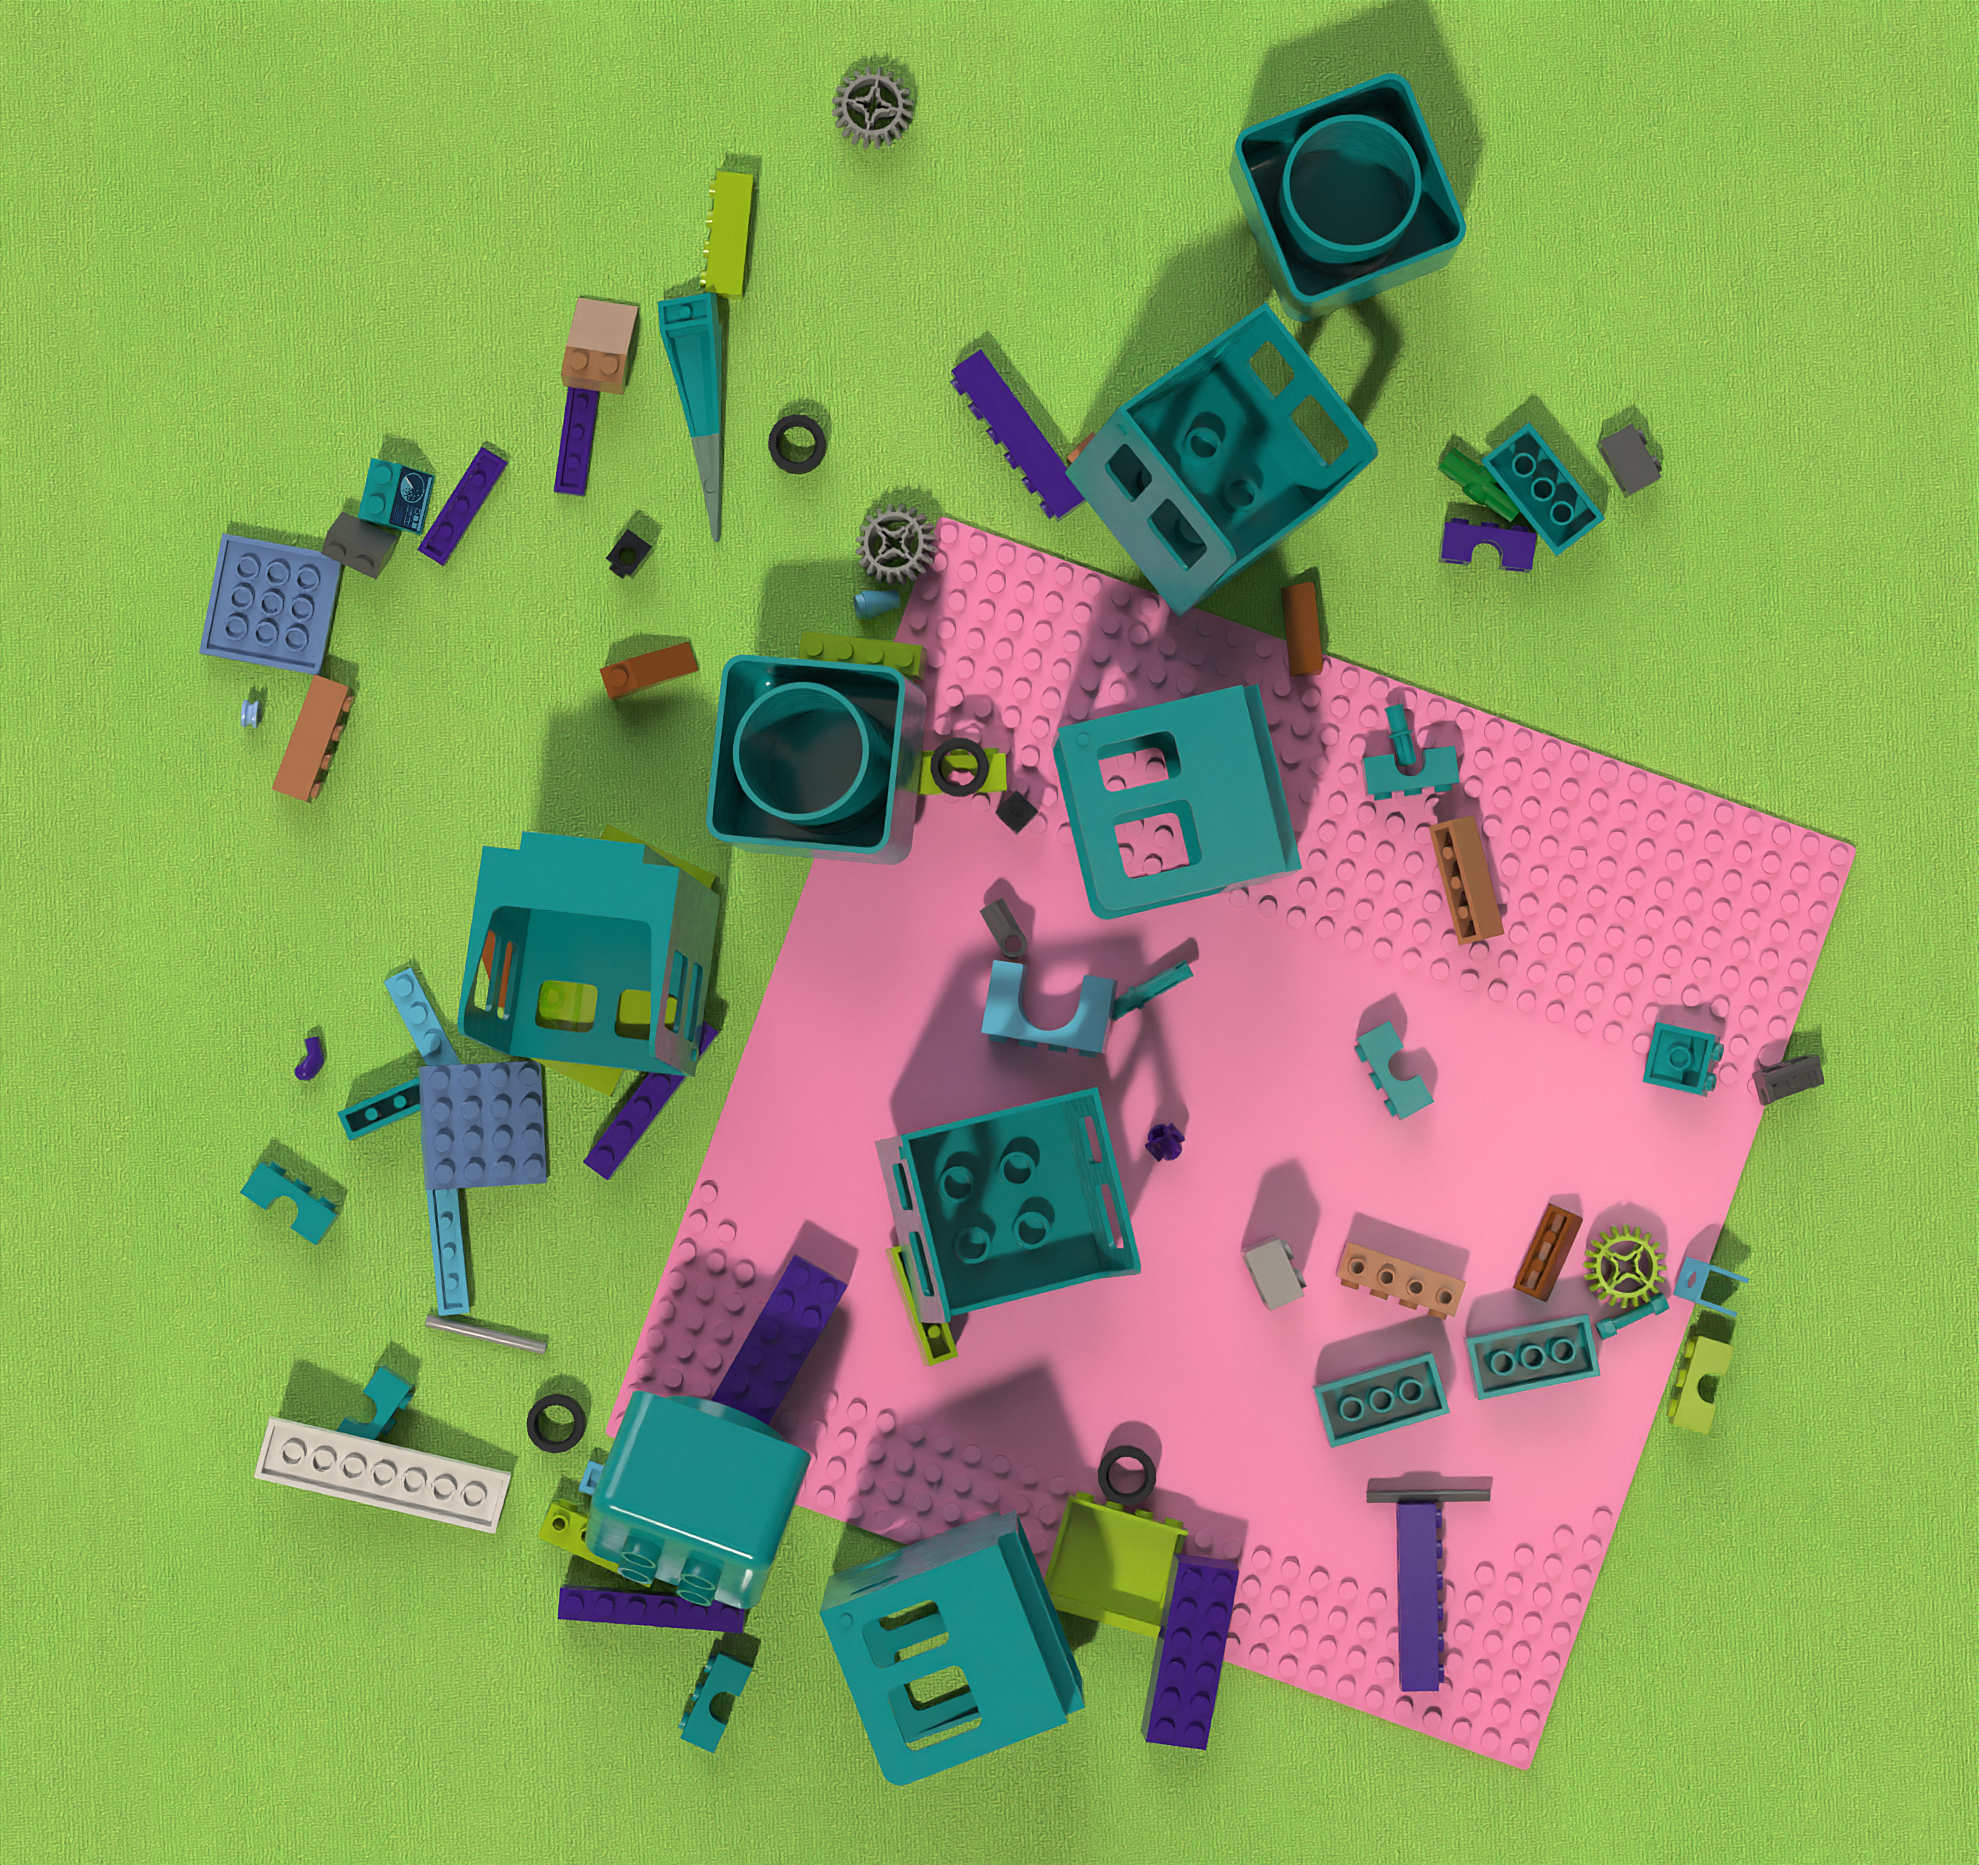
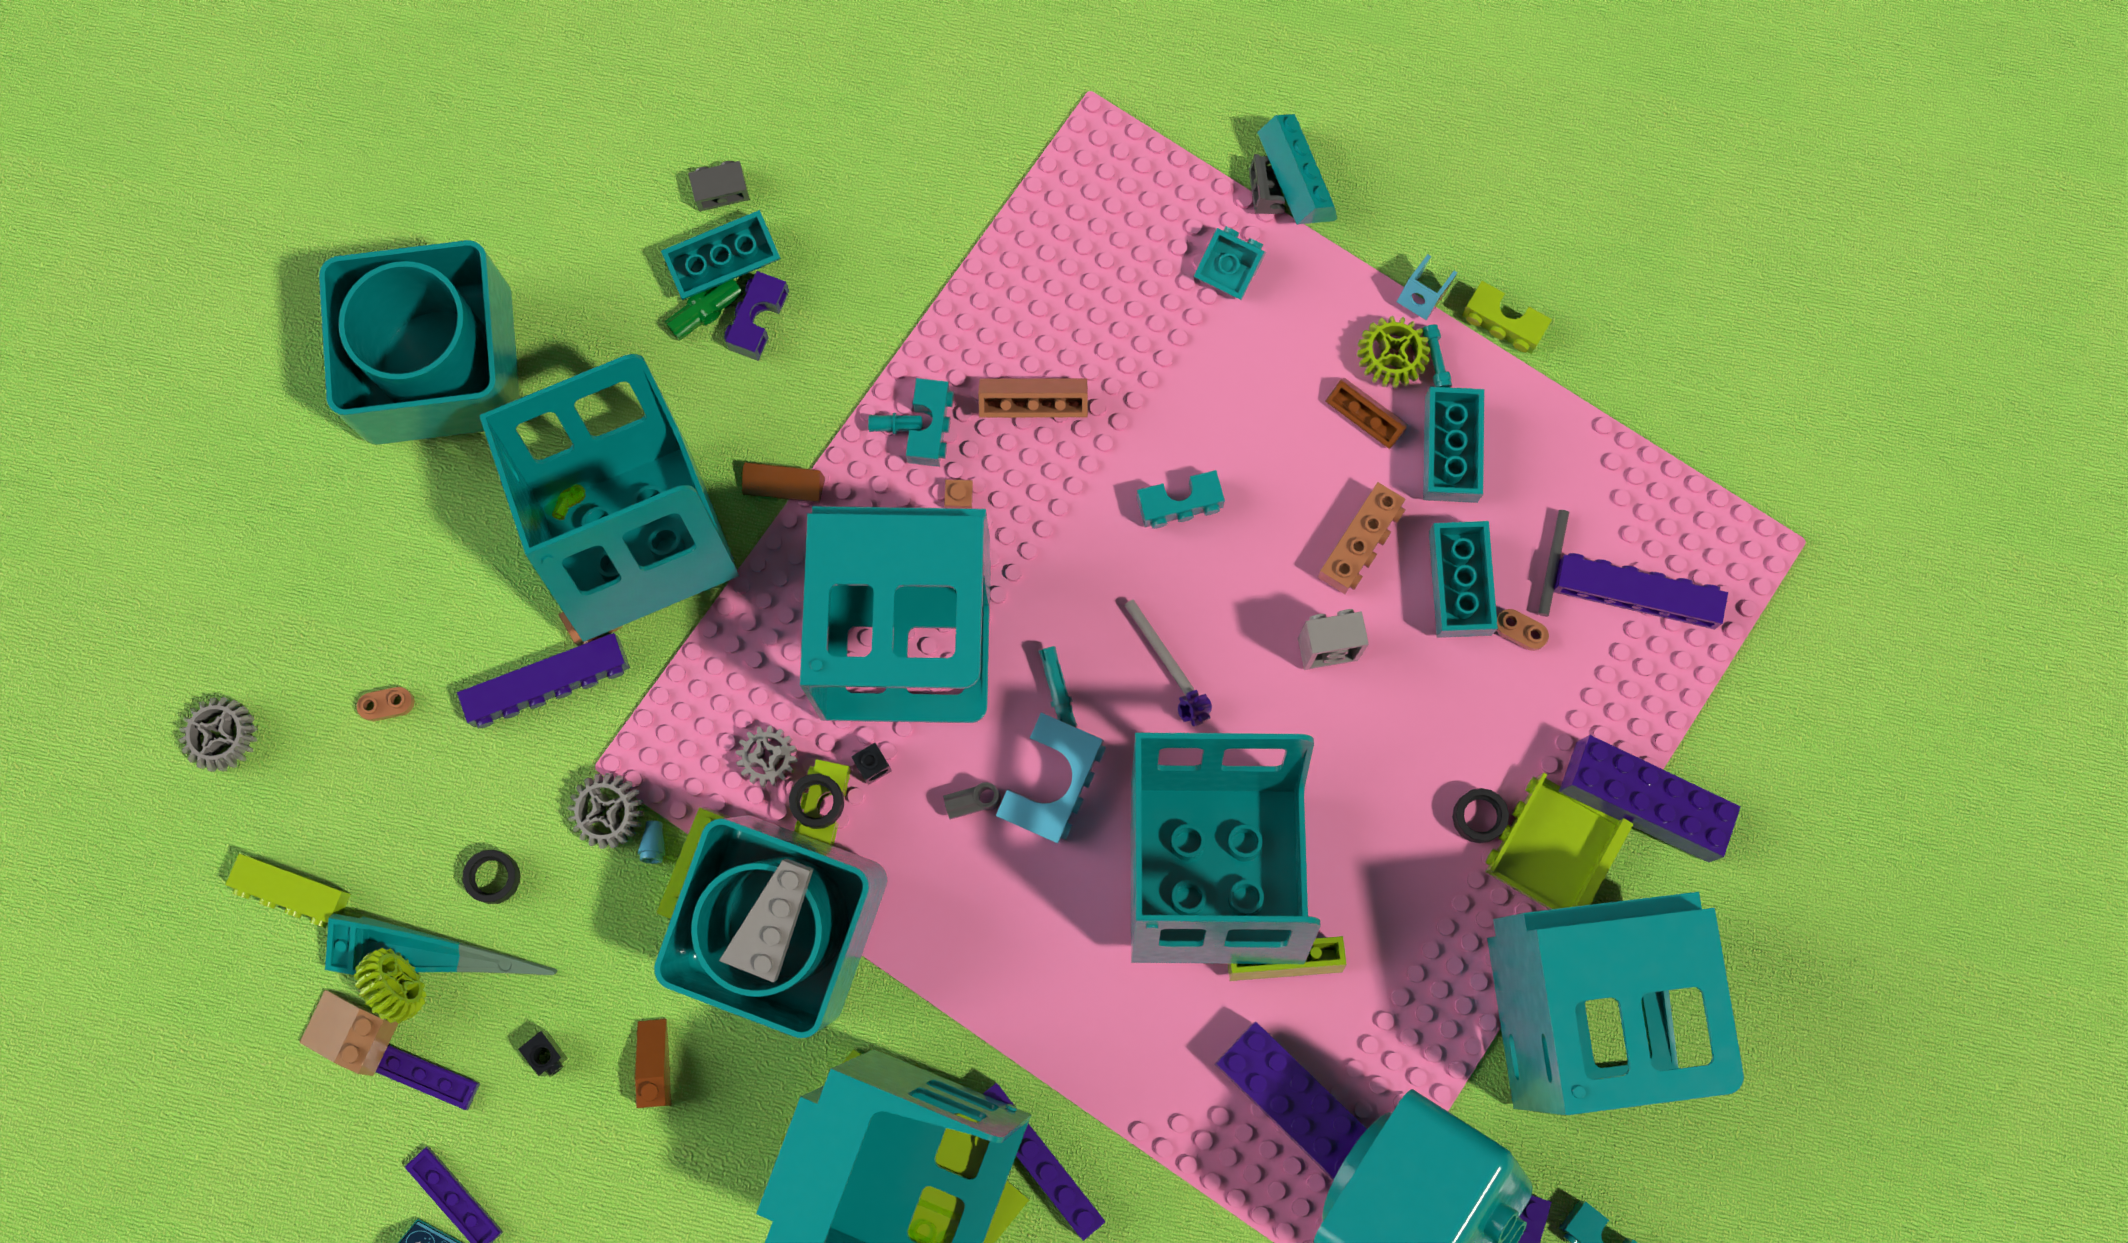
camera: 75 degrees left, 10 degrees down
none -> lime gear [354,948,427,1023]
none -> nougat plate [357,687,415,721]
none -> clear neon green arm [552,484,586,520]
none -> light grey wing [719,858,813,982]
none -> light grey gear [736,726,798,787]
none -> nougat plate [944,480,973,509]
none -> light grey bar [1124,600,1195,695]
none -> teal slope [1257,114,1337,225]
none -> nougat plate [1496,609,1549,651]

